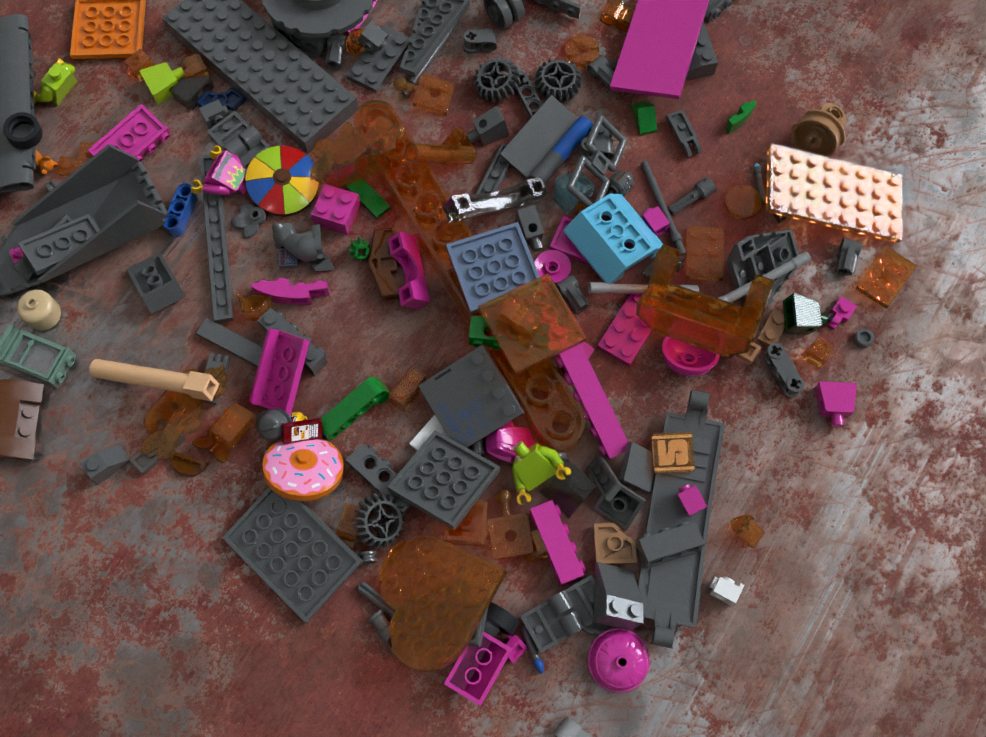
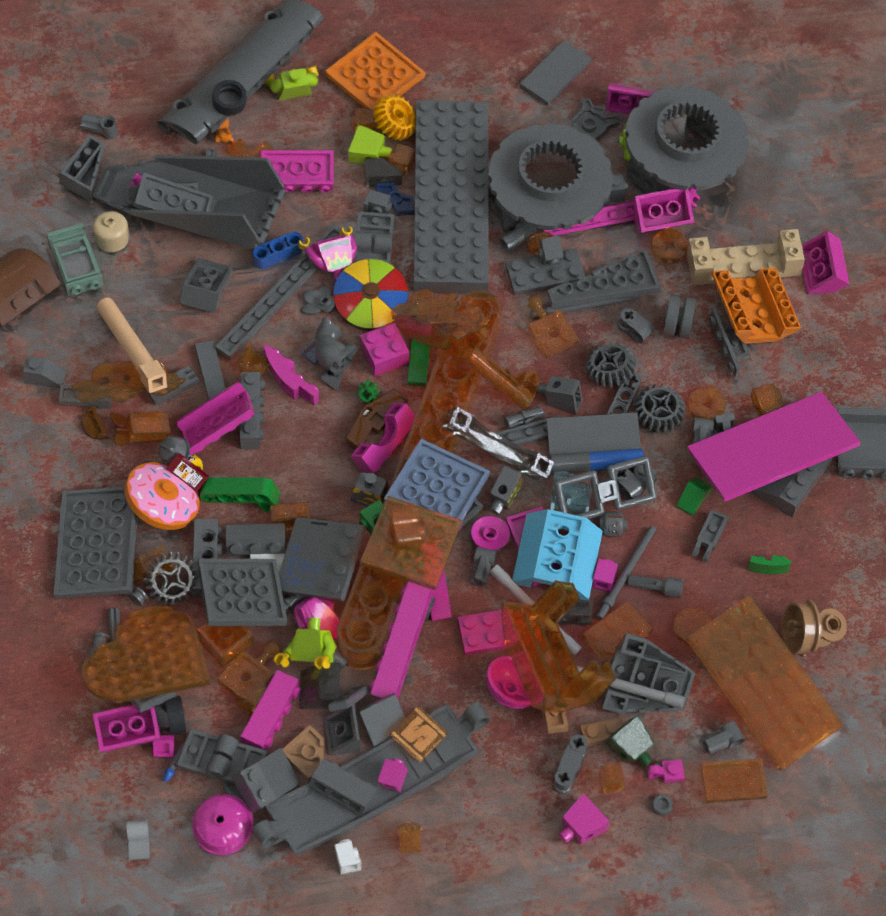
camera: 45 degrees right, 10 degrees down
none -> dark grey brick [226,523,285,555]
none -> dark grey torso [350,472,390,508]
none -> light orange gear [372,93,416,141]
none -> dark grey pin [504,406,544,429]
none -> dark grey tile [713,413,735,432]

